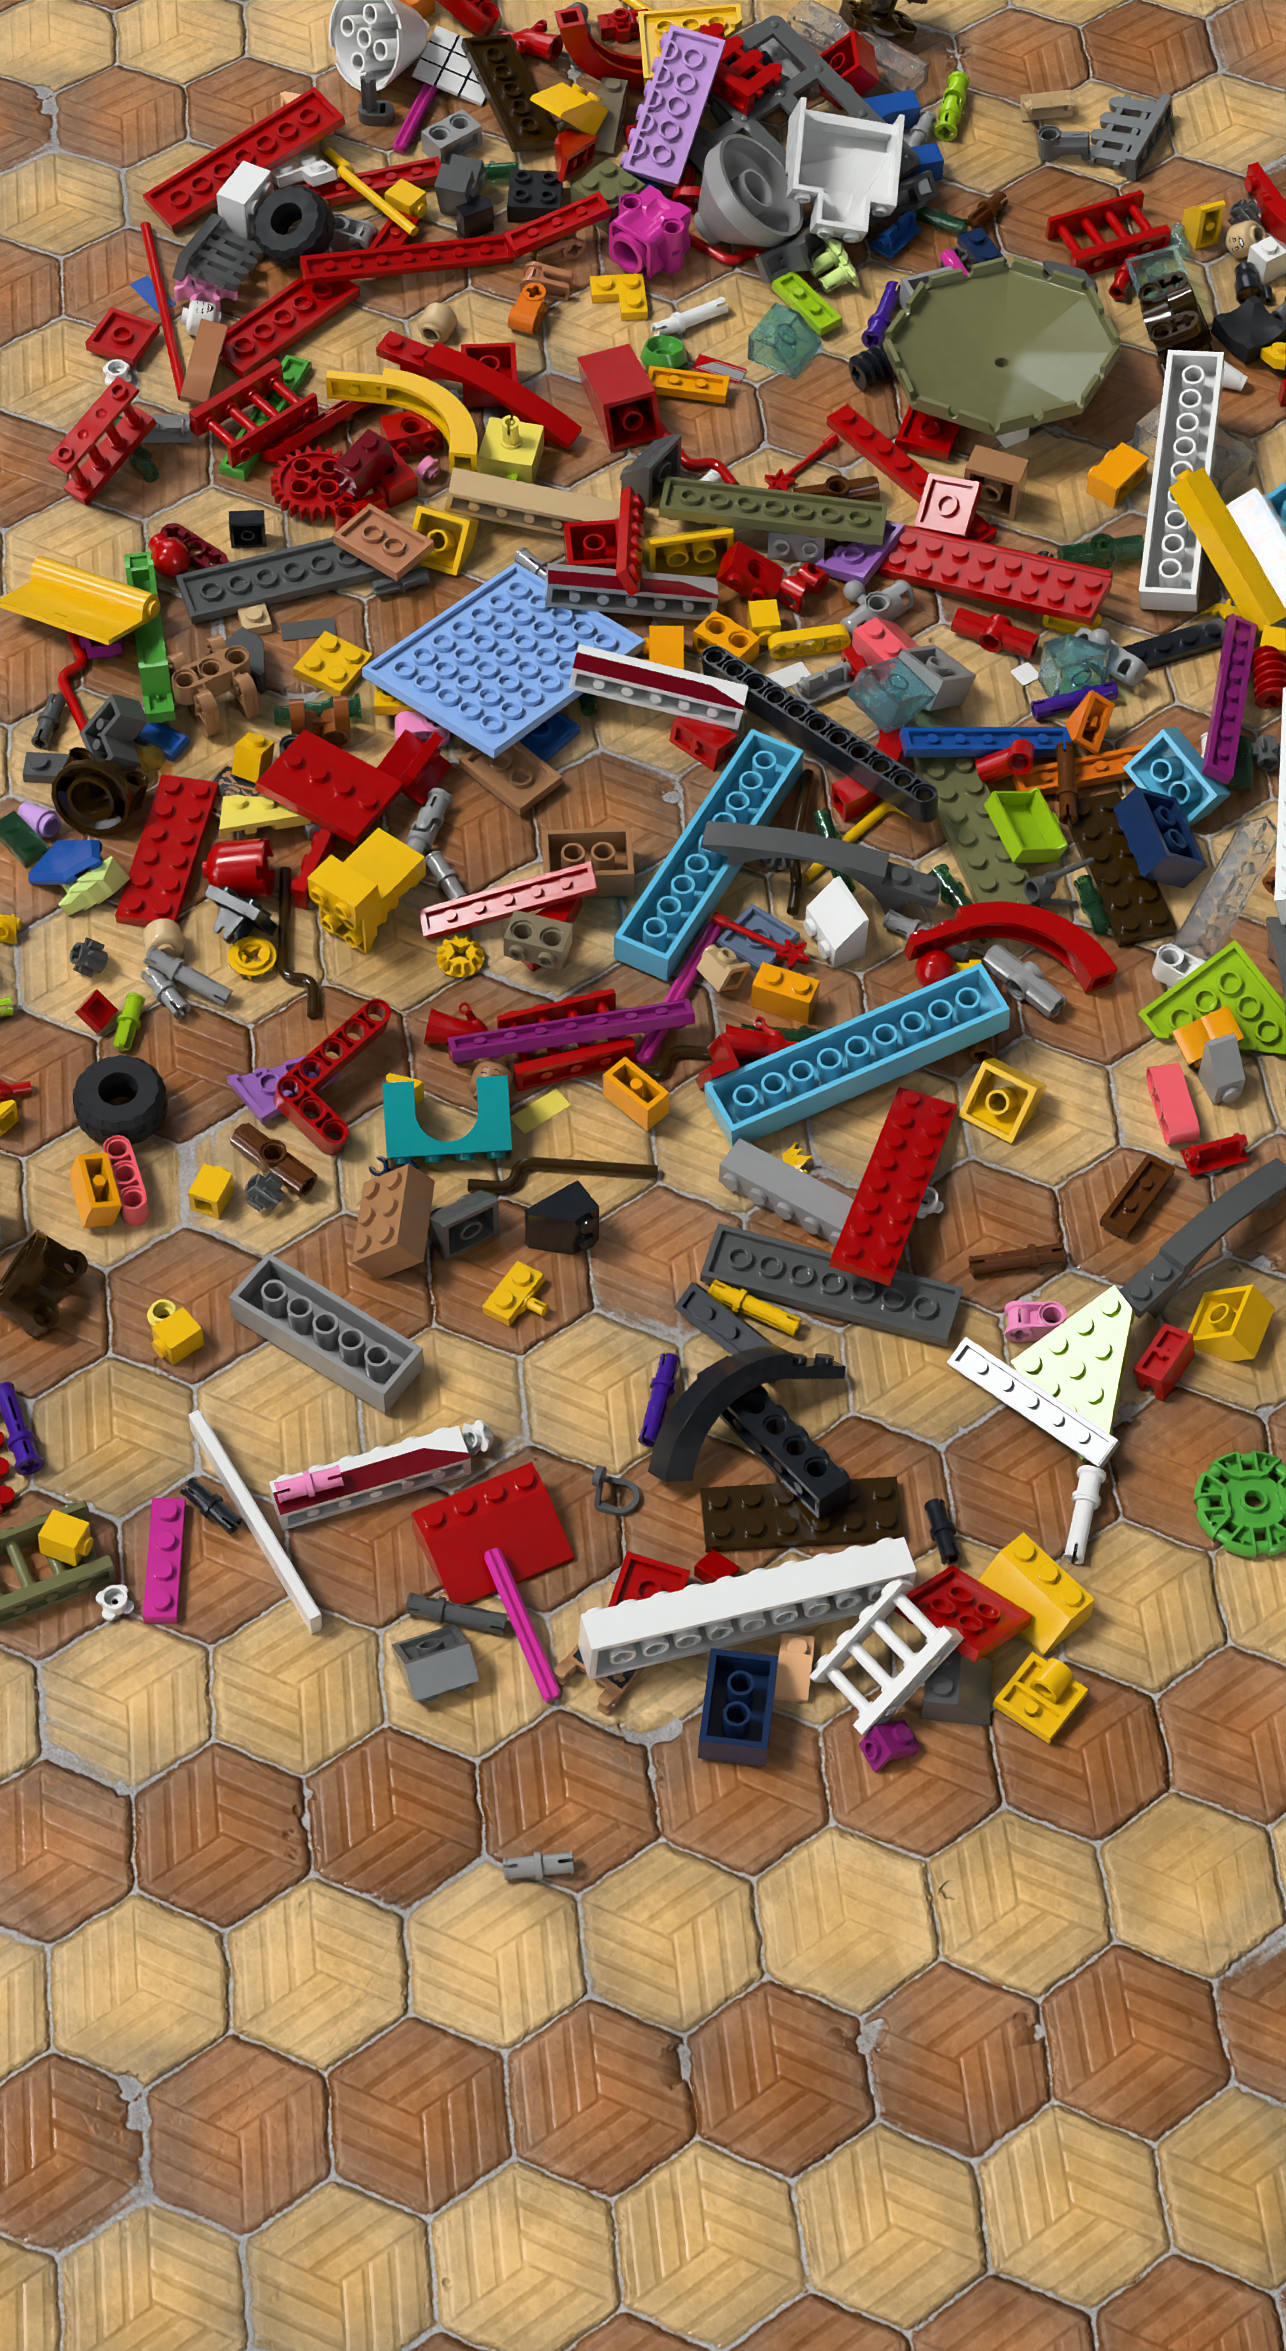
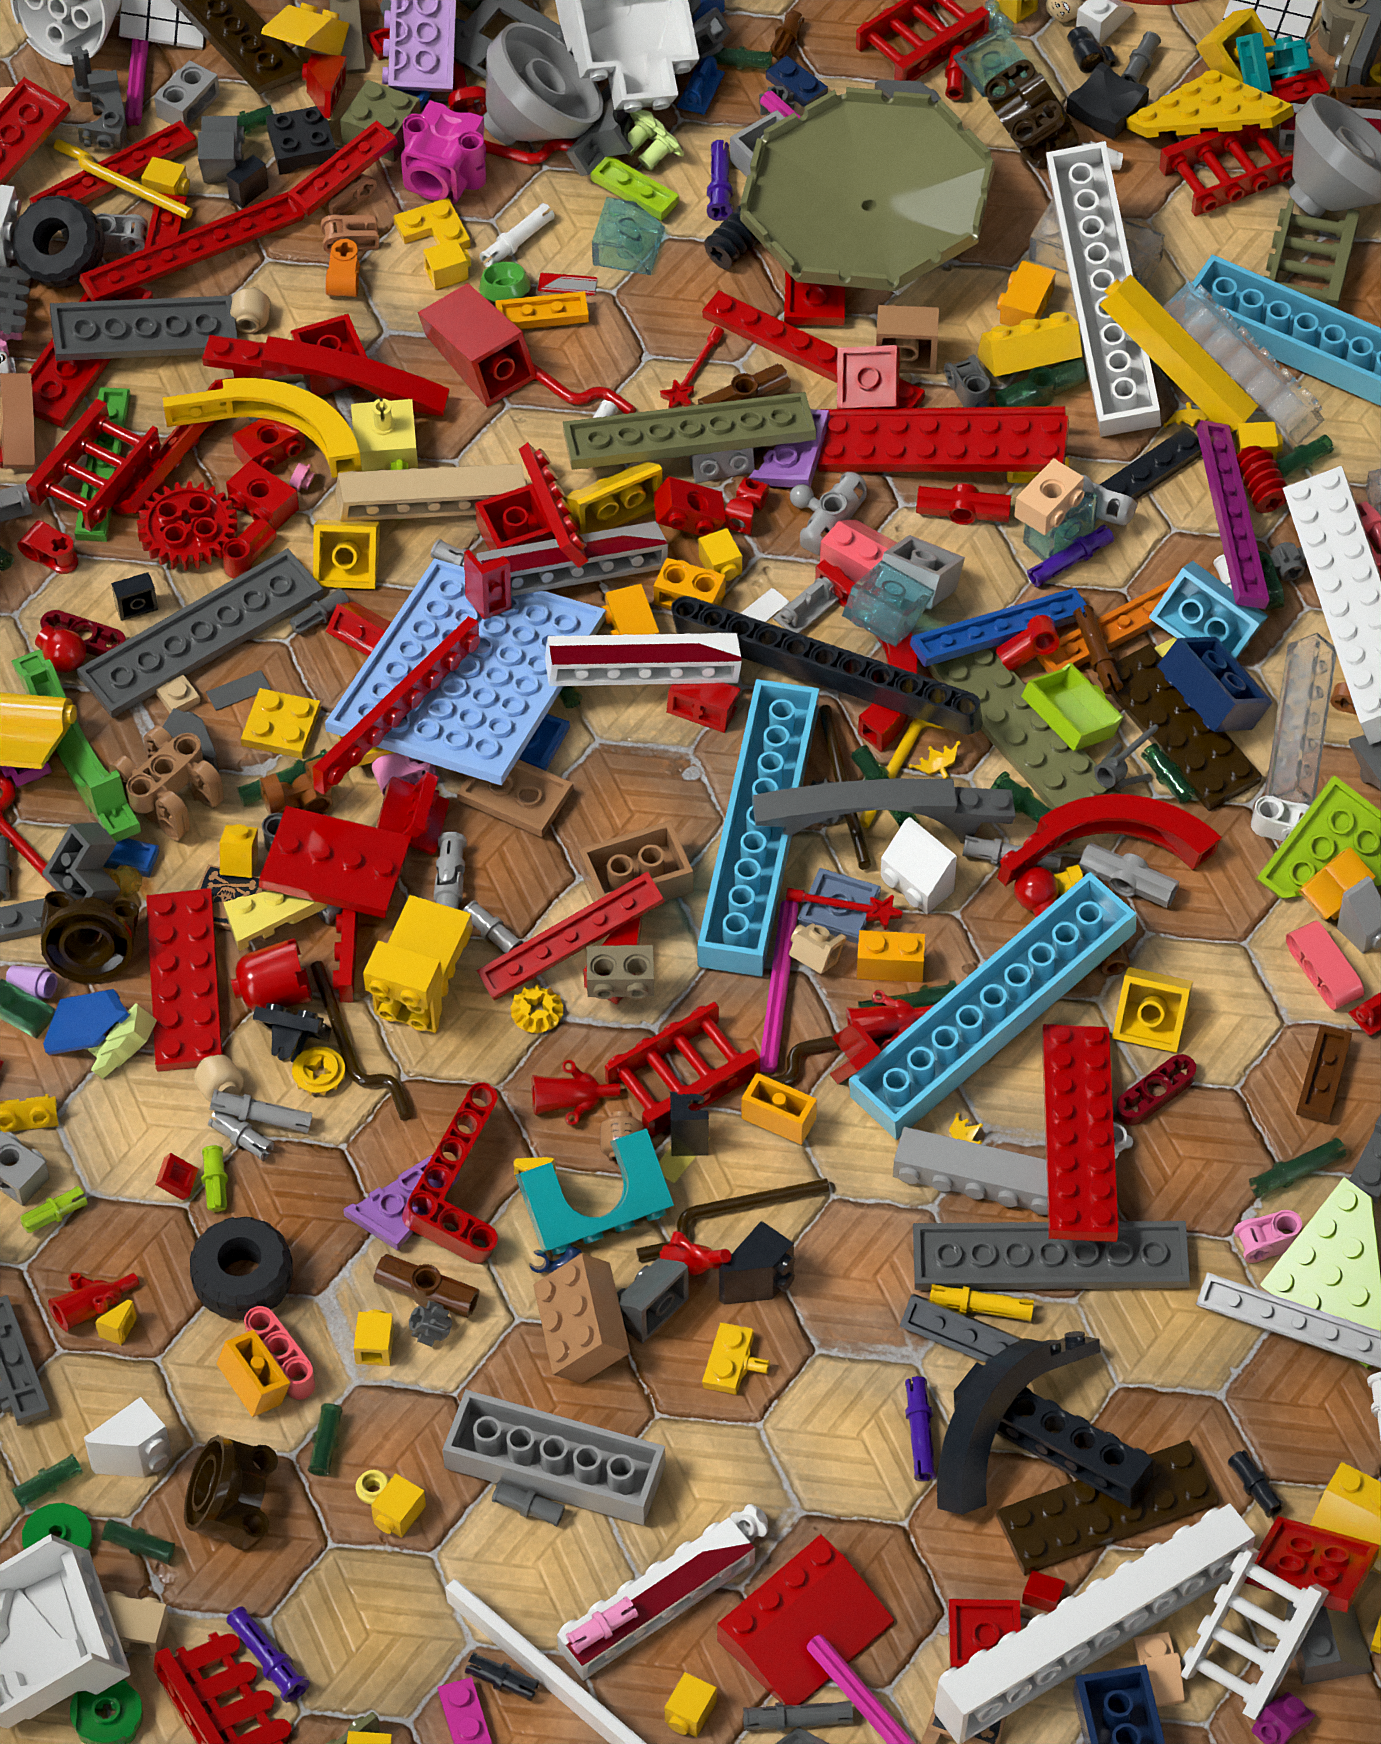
camera: 15 degrees left, 0 degrees up
dark grey gear [70,937,108,977] -> none
white plate [271,155,337,188] -> none
nougat plate [332,503,434,581] -> none
dark red brick [333,429,395,500] -> none
magenta plate [447,999,695,1063] -> none
dark grey piece [592,1465,641,1516] -> none
dark grey slope [620,433,681,508] -> none
yellow beam [767,624,851,660] -> none
reddish brown pin [968,1242,1066,1276] -> none
white sticker [1010,662,1041,686] -> none
orange slope [1065,690,1115,754] -> none
none -> red piece [17,520,79,574]
none -> dark grey plate [50,295,238,361]
none -> dark grey tile [77,70,127,149]
none -> clear green pin [307,1403,343,1477]
none -> red plate [312,616,480,794]
none -> red panel [326,602,392,656]
none -> yellow brick [423,239,472,290]
none -> red panel [464,550,512,620]
none -> dark grey pin [492,1480,565,1527]
none -> red piece [660,1231,731,1276]
none -> yellow brick [664,1672,717,1738]
none -> black hinge [670,1092,709,1156]
none -> yellow piece [908,741,961,779]
none -> dark grey piece [944,354,990,407]
none -> yellow slope [977,312,1082,377]
none -> light nougat brick [1015,458,1085,535]
none -> dark red beam [1116,1054,1197,1126]
none -> clear green pin [1249,1137,1346,1198]

